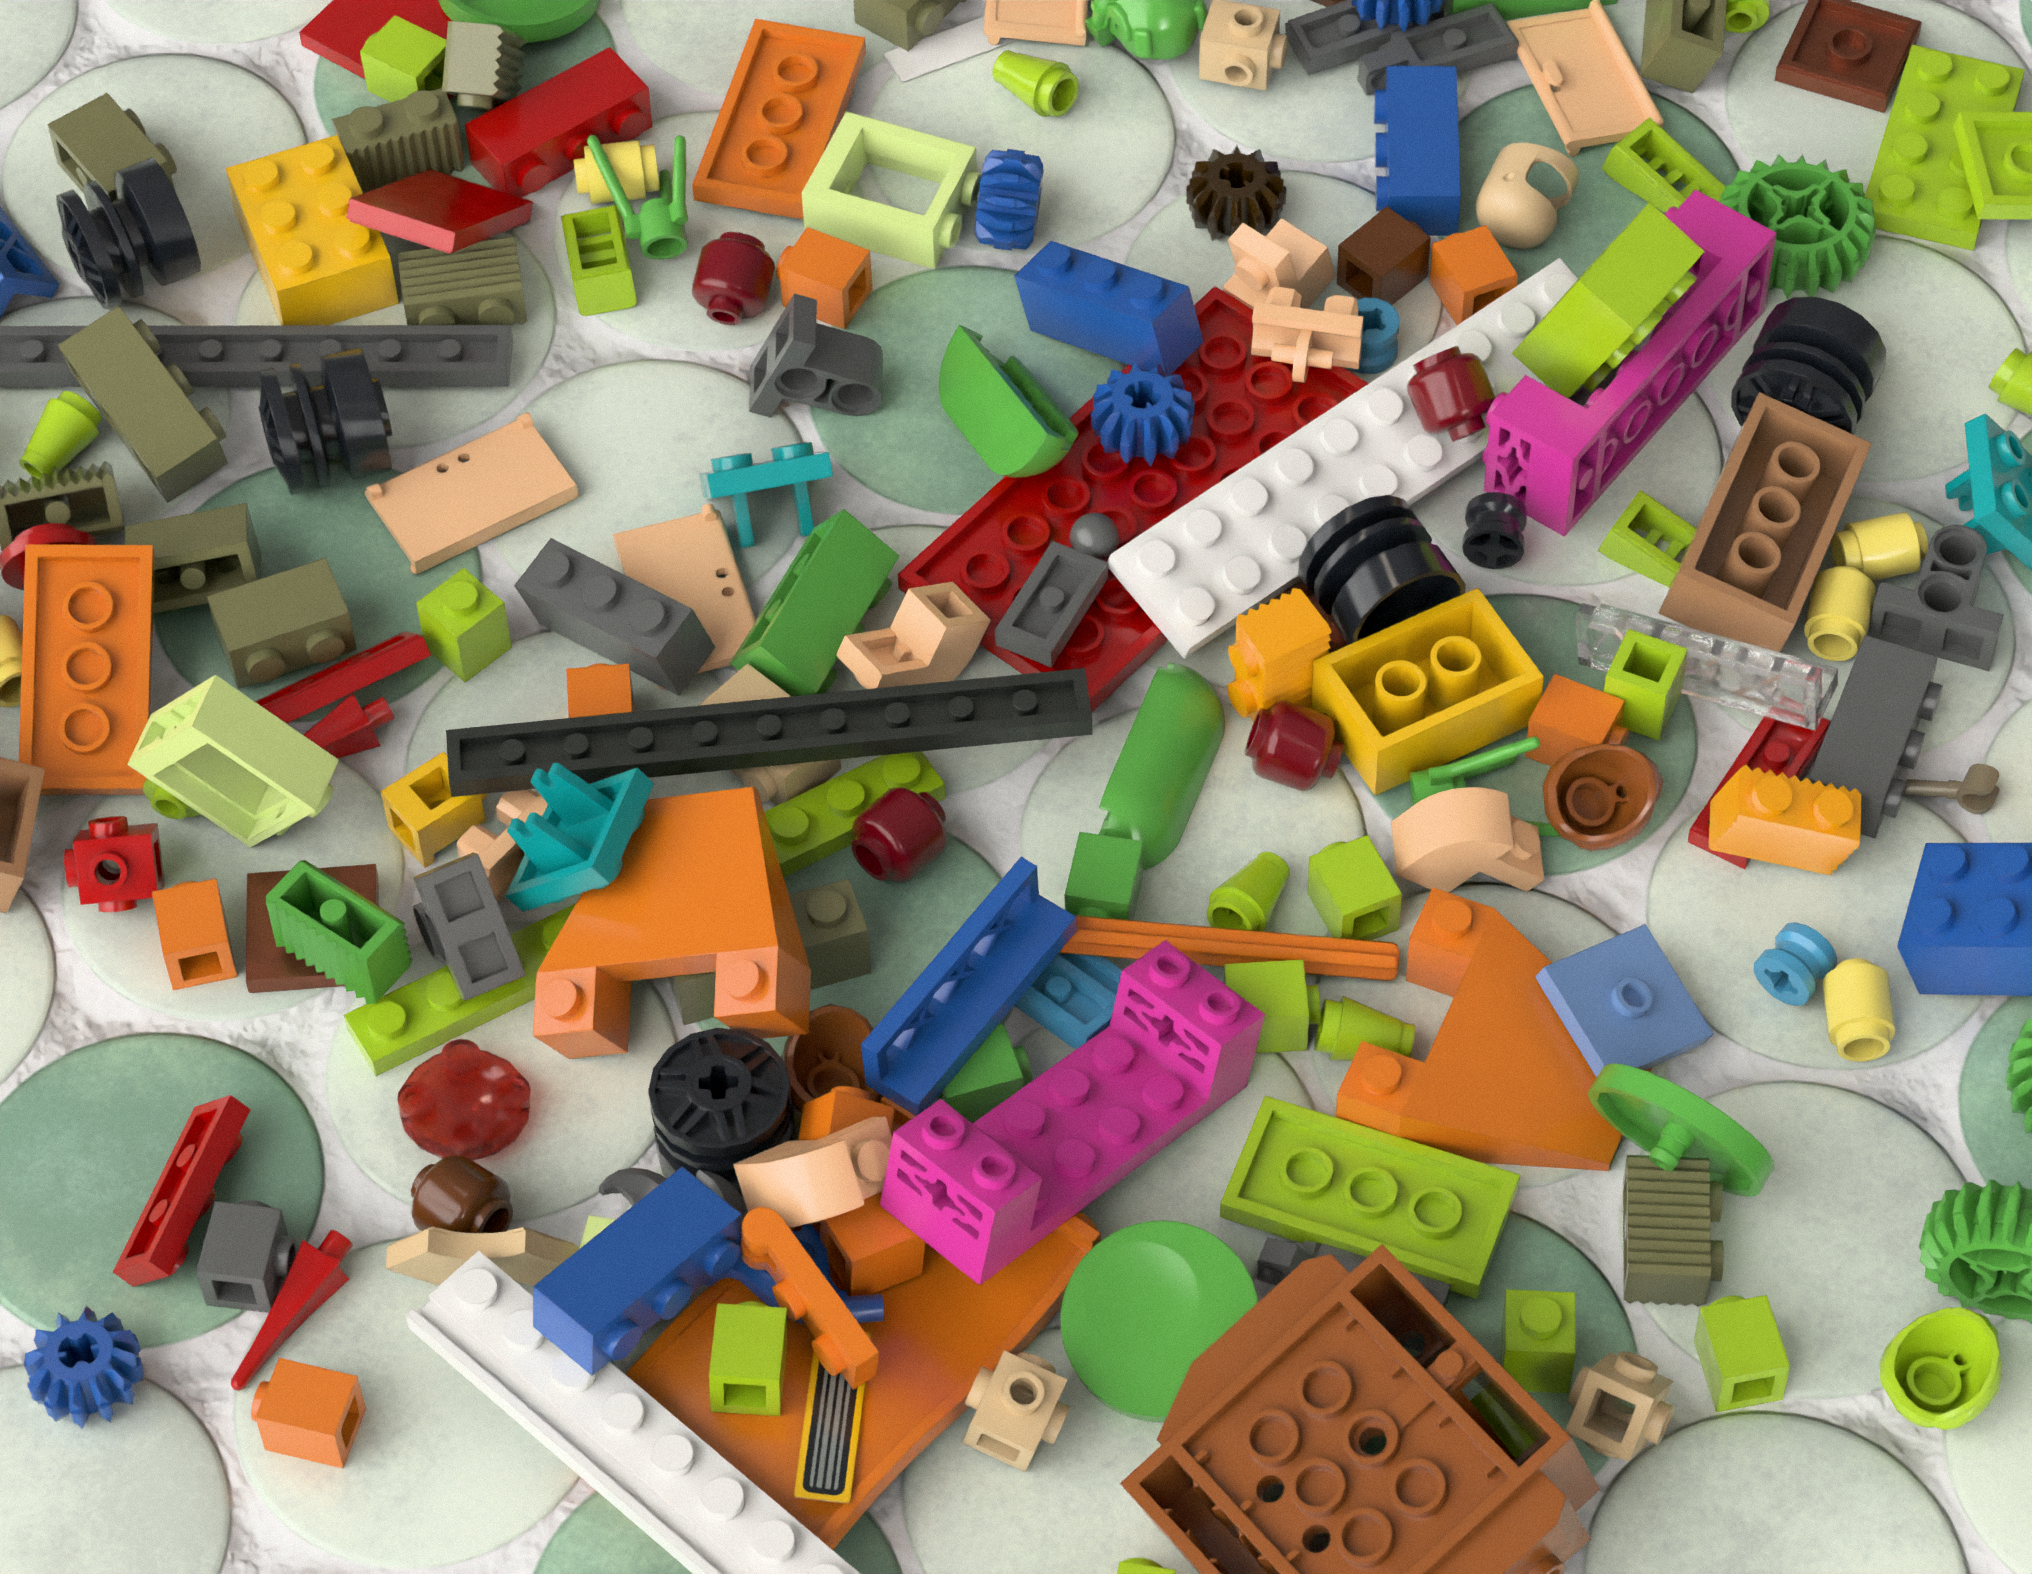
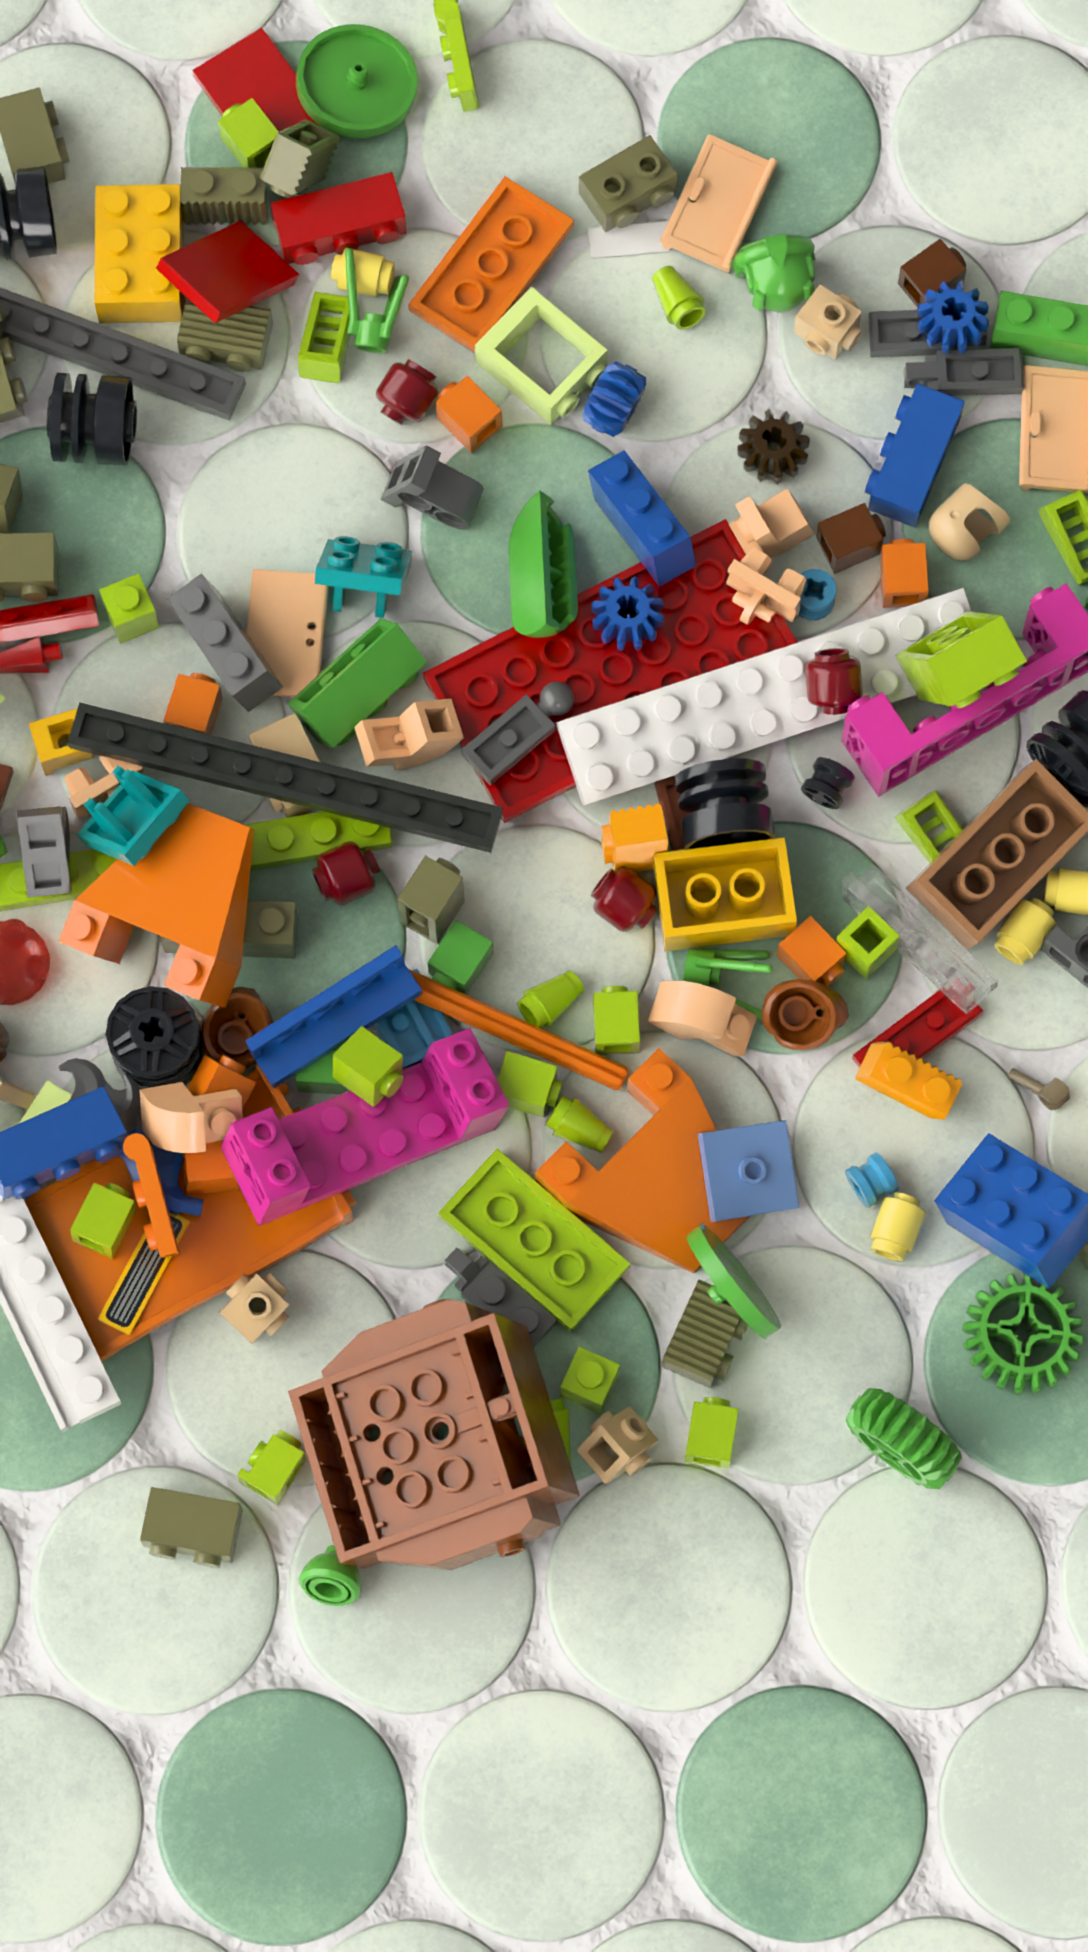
camera: 20 degrees right, 20 degrees up
light nougat door [365,412,579,575] -> none
bright green piece [1060,1220,1259,1422] -> none
bright green brick [1099,662,1225,871] -> none
dark grey brick [1808,635,1943,839] -> none
lime hair [1880,1307,2002,1430] -> none
none -> lime brick [333,1026,404,1107]
none -> olive brick [397,855,465,944]

